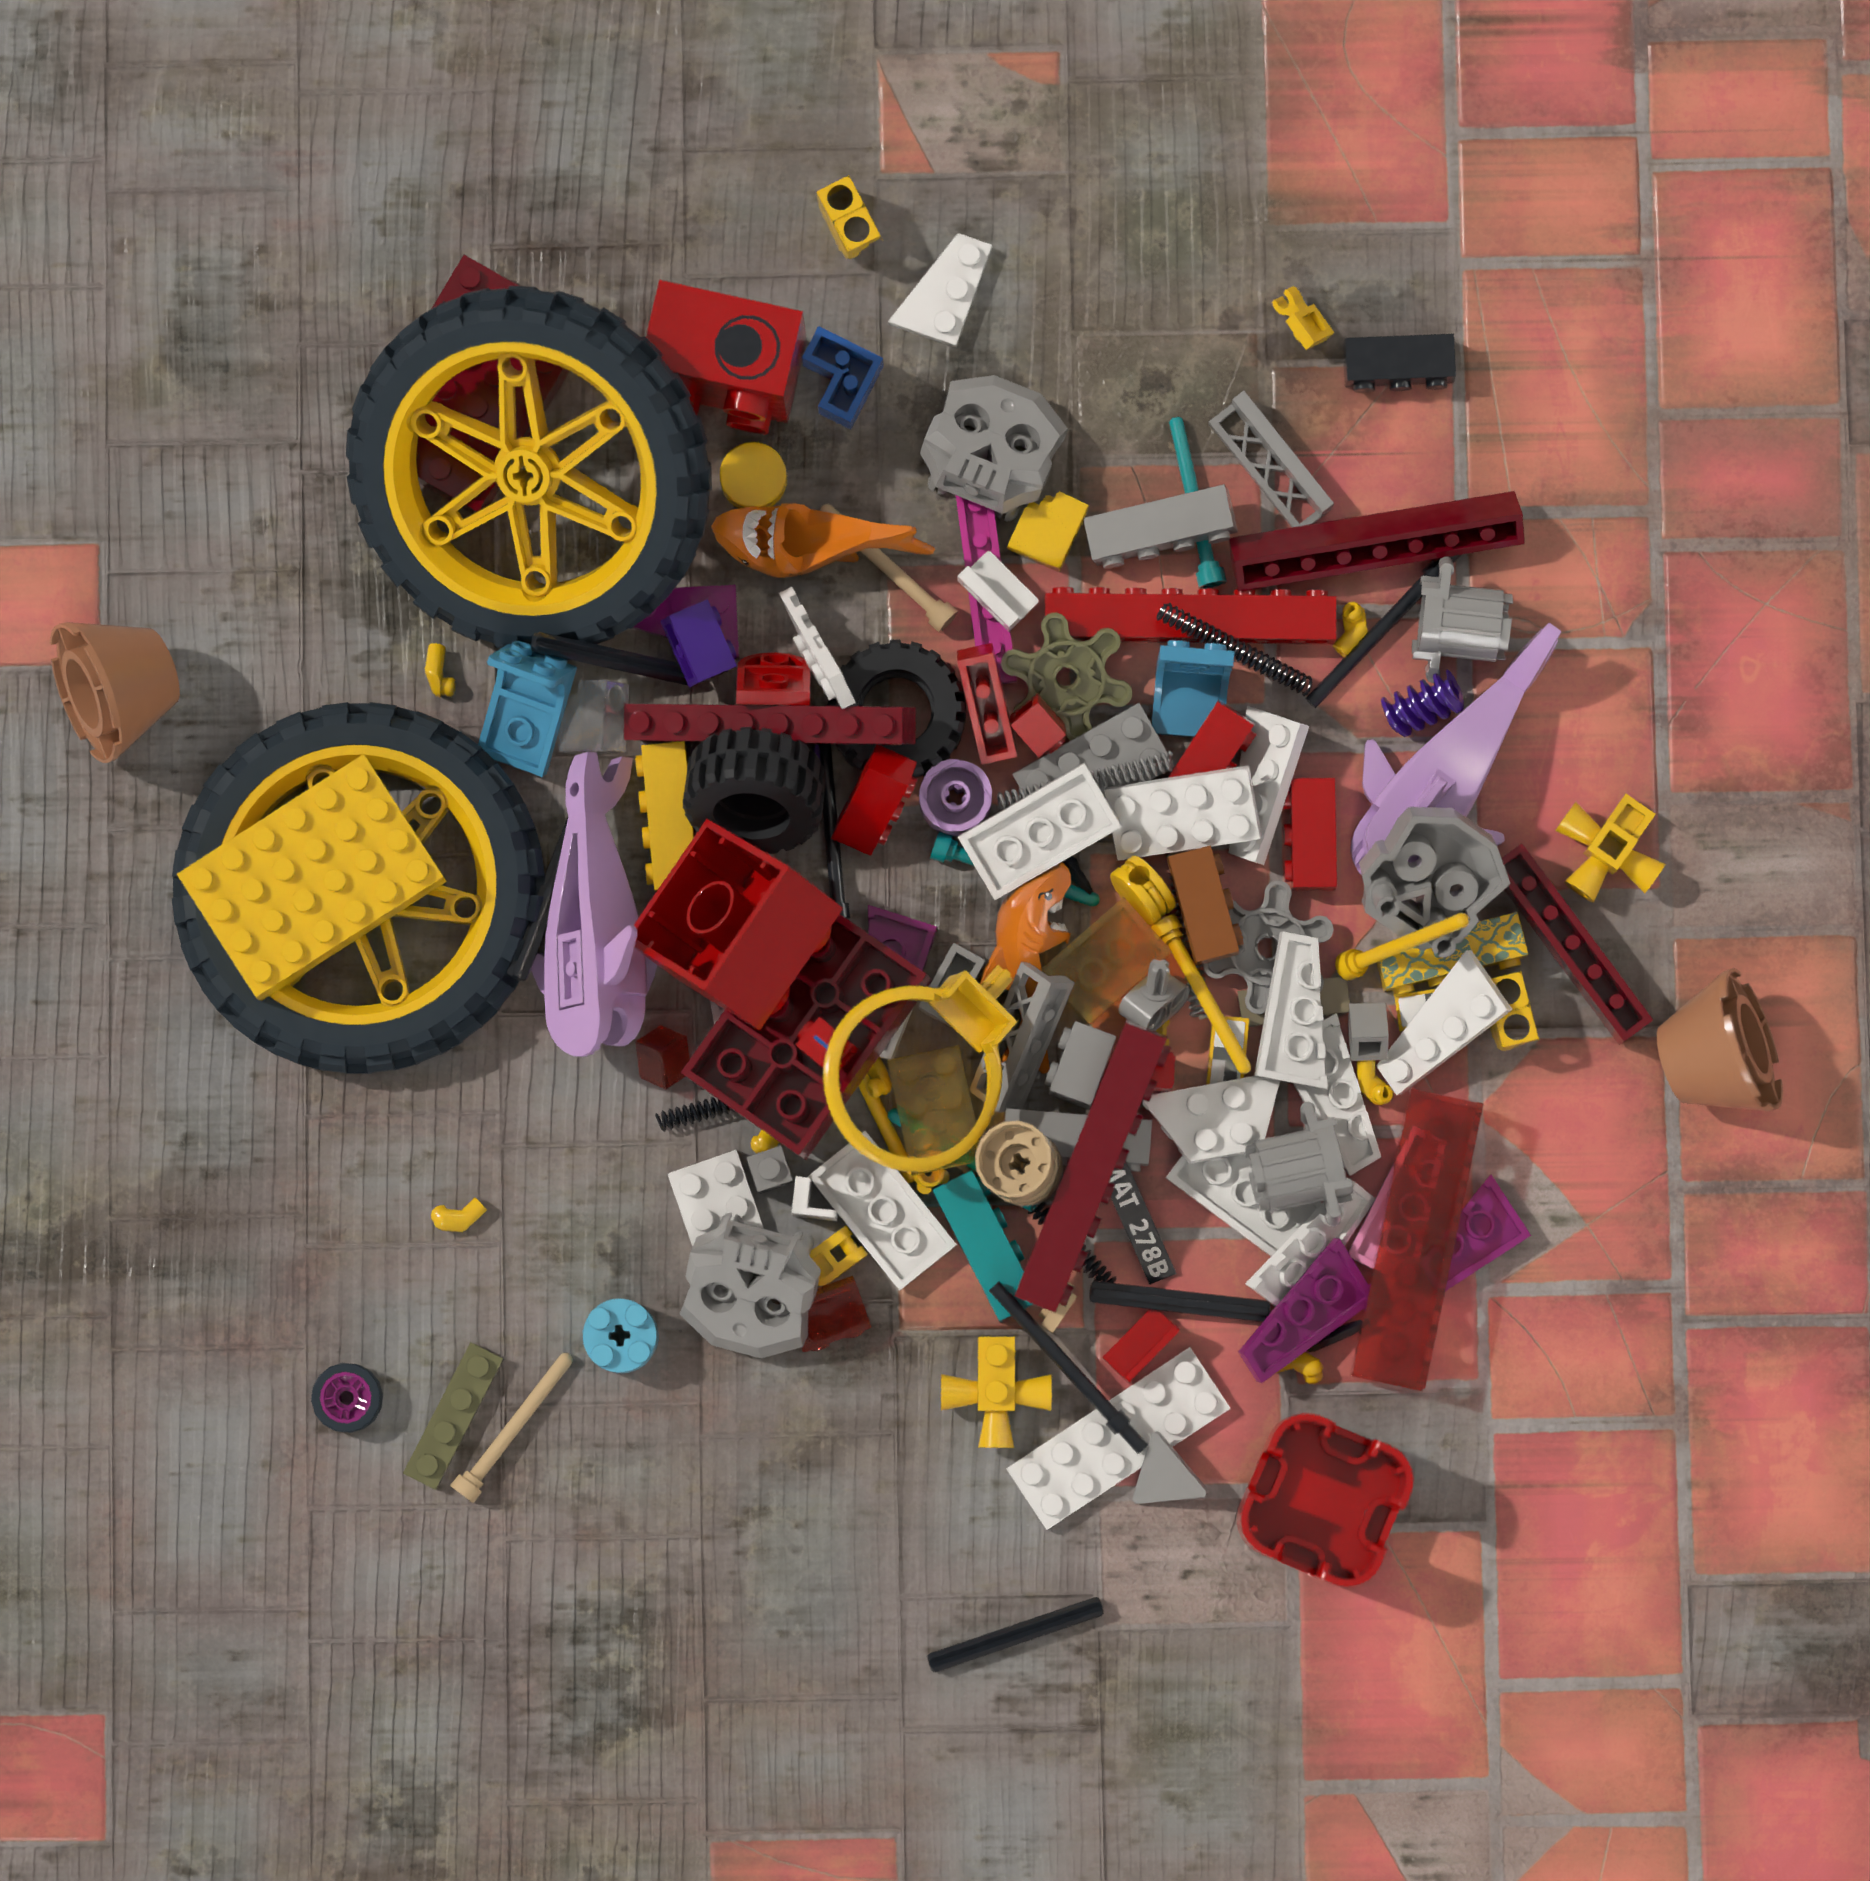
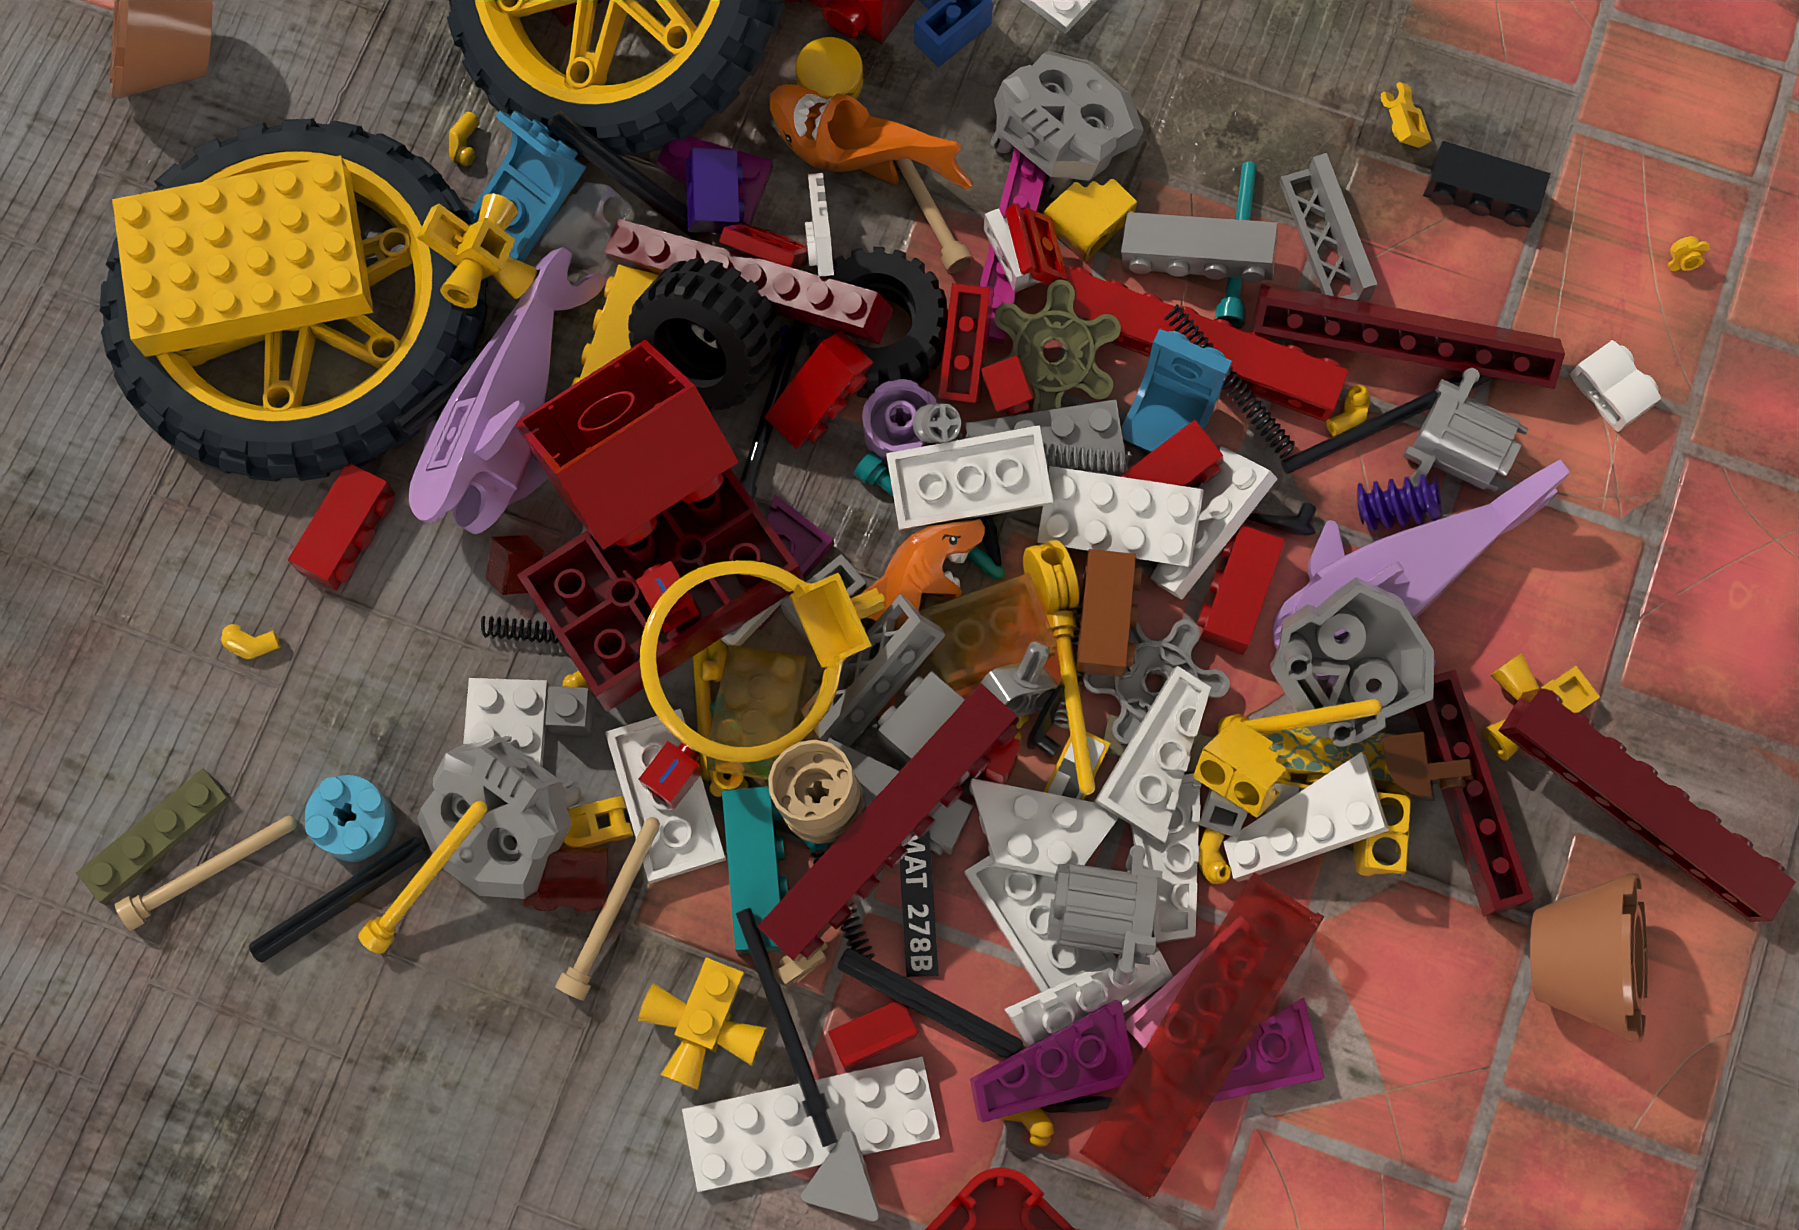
camera: 20 degrees right, 10 degrees down
wheel [311,1363,383,1433] -> none
white panel [792,1176,838,1221] -> none
none -> black axle [249,837,429,963]
none -> red brick [287,463,395,591]
none -> yellow piece [358,801,487,954]
none -> yellow brick [417,194,537,308]
none -> tan piece [555,817,660,1001]
none -> red brick [638,741,703,809]
none -> light grey wheel [913,403,961,443]
none -> red plate [1005,203,1068,285]
none -> black bar [1027,684,1065,758]
none -> yellow piece [1193,720,1286,818]
none -> black bar [1247,503,1316,536]
none -> reddish brown brick [1382,732,1474,801]
none -> dark red brick [1498,688,1796,922]
none -> white brick [1570,340,1661,432]
none -> yellow plate [1668,236,1710,271]

